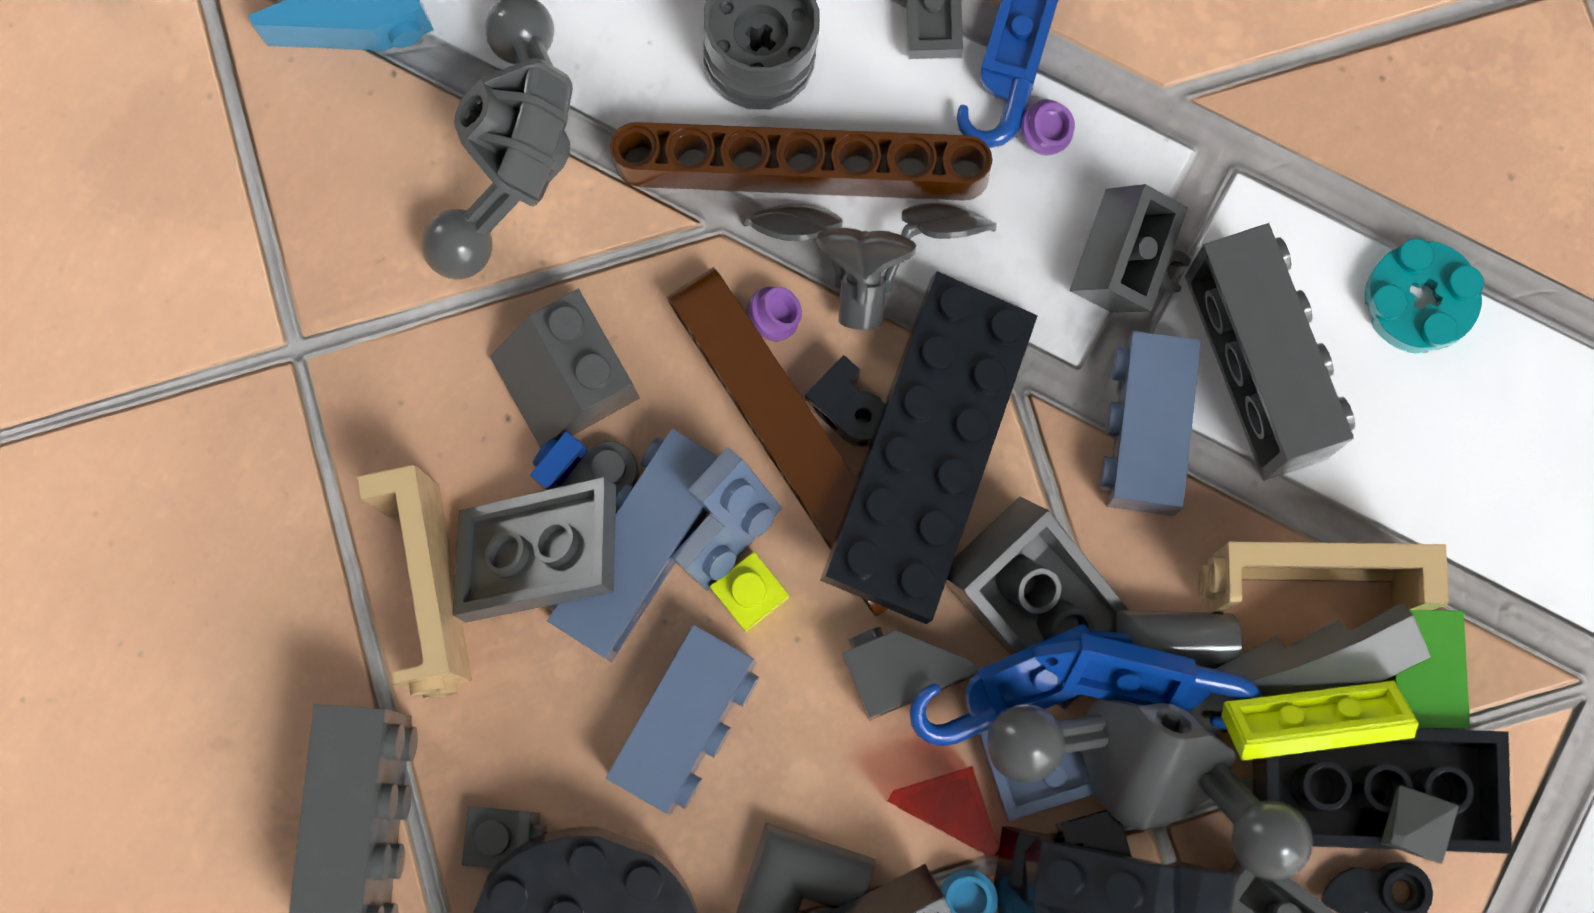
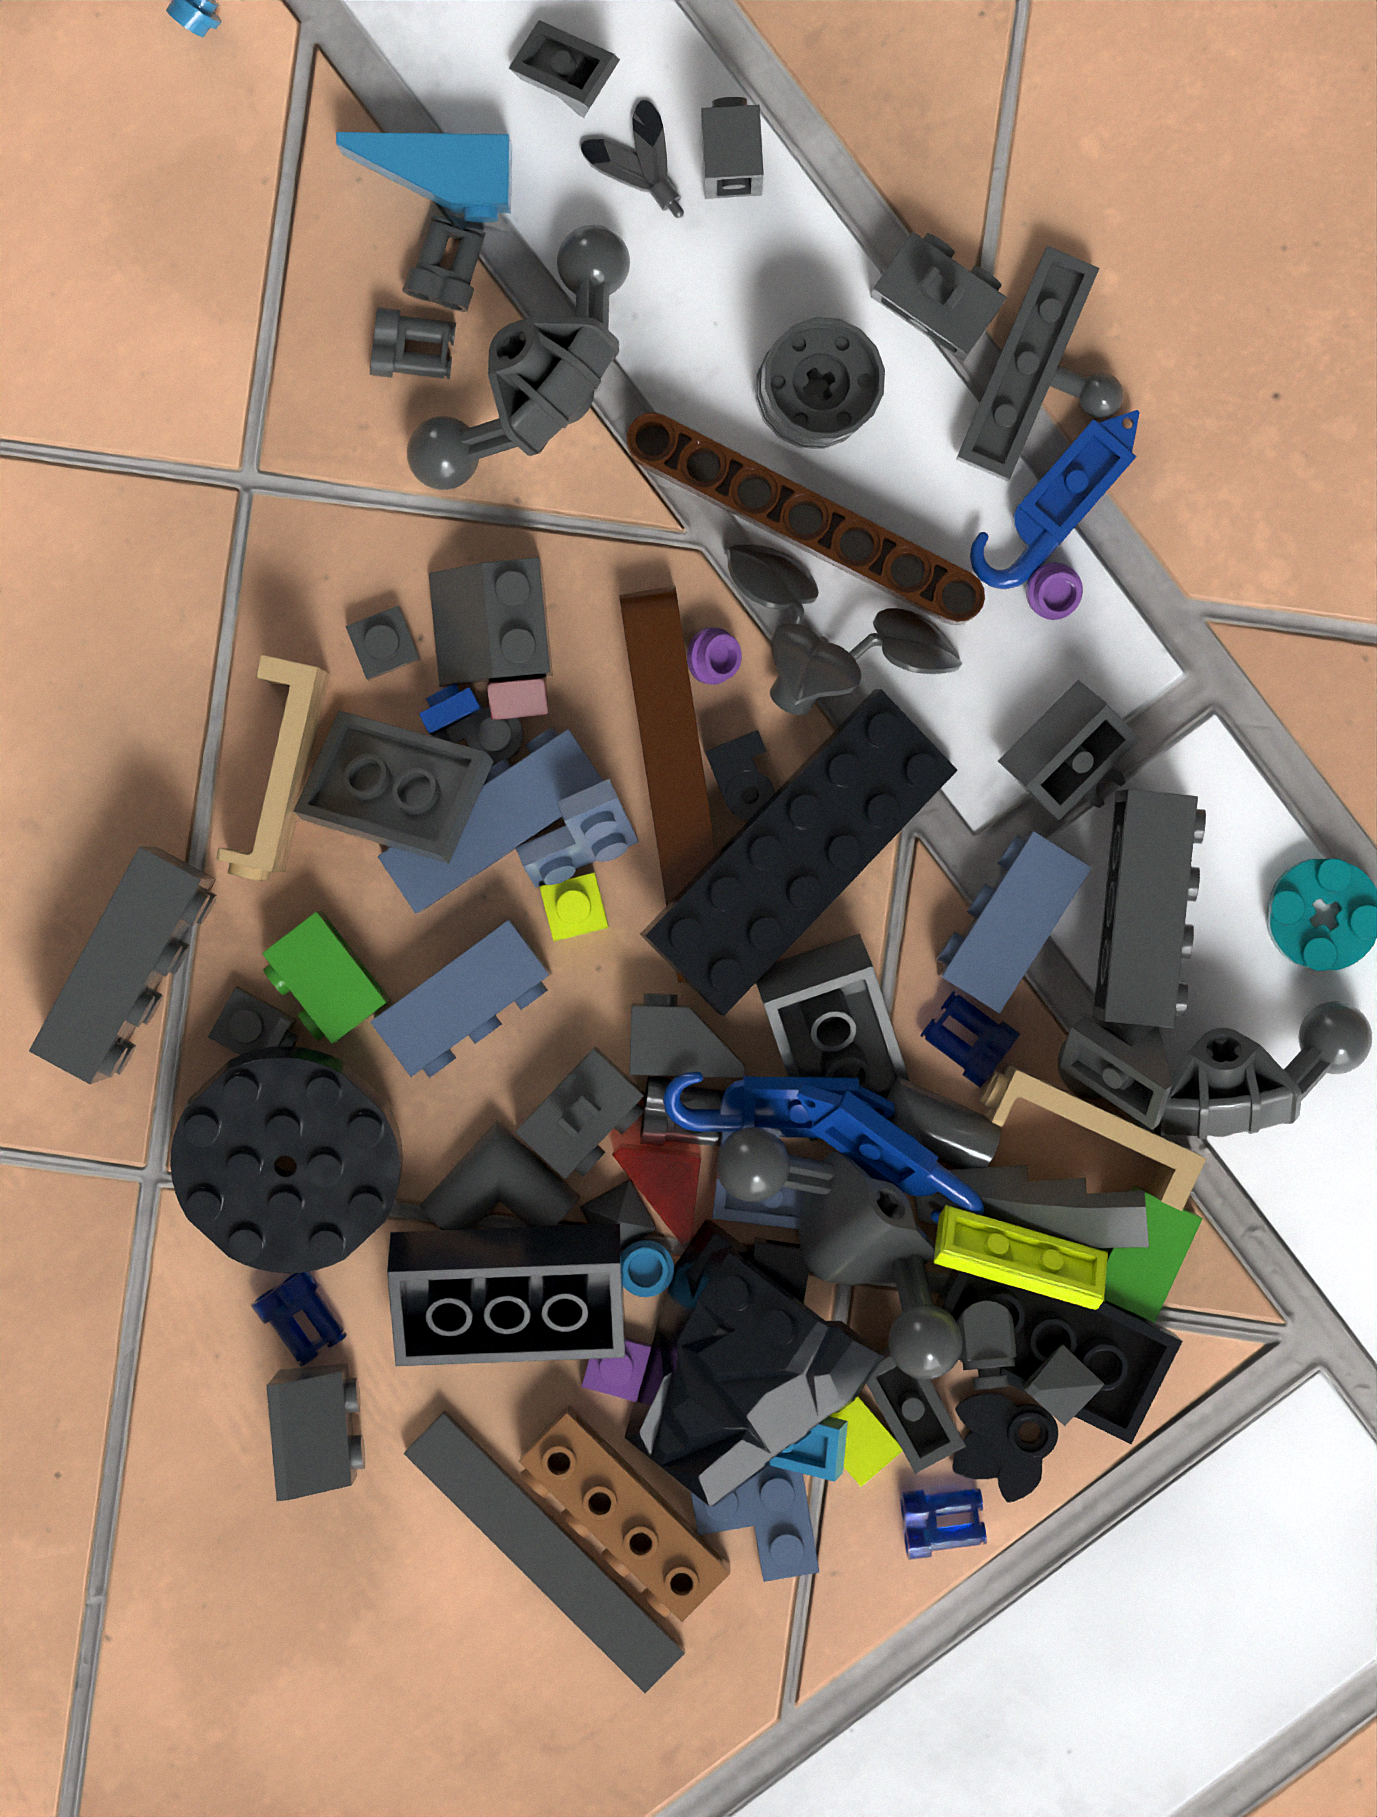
camera: 20 degrees right, 10 degrees up
none -> bright green brick [262,911,391,1044]
none -> dark grey plate [345,606,421,681]
none -> dark grey piece [370,307,456,380]
none -> dark grey piece [402,216,486,312]
none -> slope [487,676,548,720]
none -> dark grey brick [515,1046,645,1179]
none -> dark grey slope [580,1179,657,1249]
none -> dark grey piece [640,1076,725,1147]
none -> clear blue piece [920,991,1021,1088]
none -> dark grey arm [957,1301,1017,1390]
none -> dark grey piece [1057,1001,1372,1139]
none -> dark grey slope [1059,1016,1172,1130]

